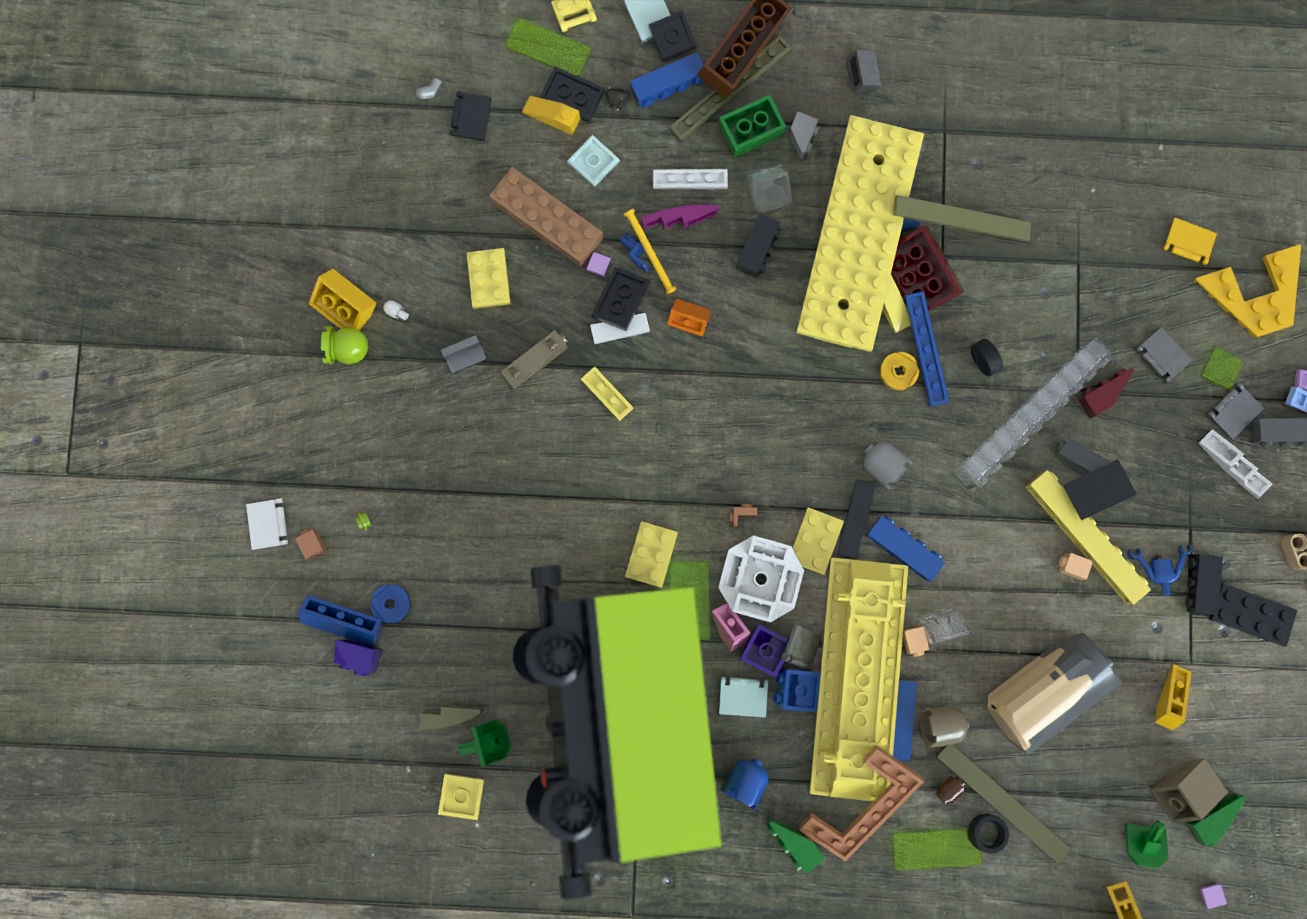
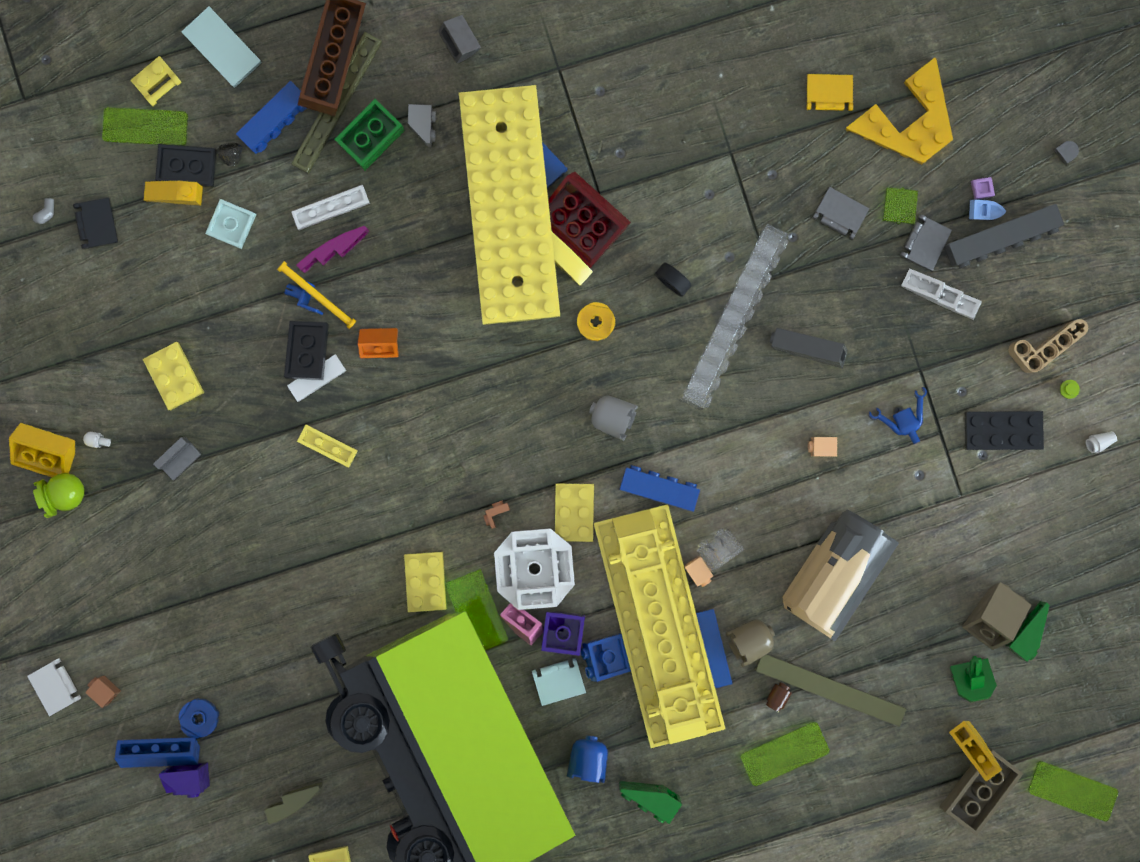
camera: 20 degrees left, 5 degrees up
lime plate [355,512,371,531] -> none
green piece [458,720,511,767] -> none
medium nougat brick [489,167,603,267] -> none
dark tan brick [500,330,568,389] -> none
lavender tile [587,252,611,277] -> none
black tile [648,10,696,61] -> none
black brick [736,214,781,277] -> none
clear slope [746,162,793,215] -> none
flat silver piece [782,624,821,671] -> none
nougat plate [799,745,924,861] -> none
black tile [837,480,876,559] -> none
olive tile [893,195,1031,242] -> none
blue tile [904,291,949,407] -> none
black tyre [968,813,1009,854] -> none
light yellow brick [1025,470,1151,605] -> none
black tile [1063,459,1137,521] -> none
dark red slope [1078,368,1134,419] -> none
yellow slope [1154,664,1192,730] -> none
black brick [1185,554,1223,615] -> none
lavender tile [1199,883,1227,909] -> none

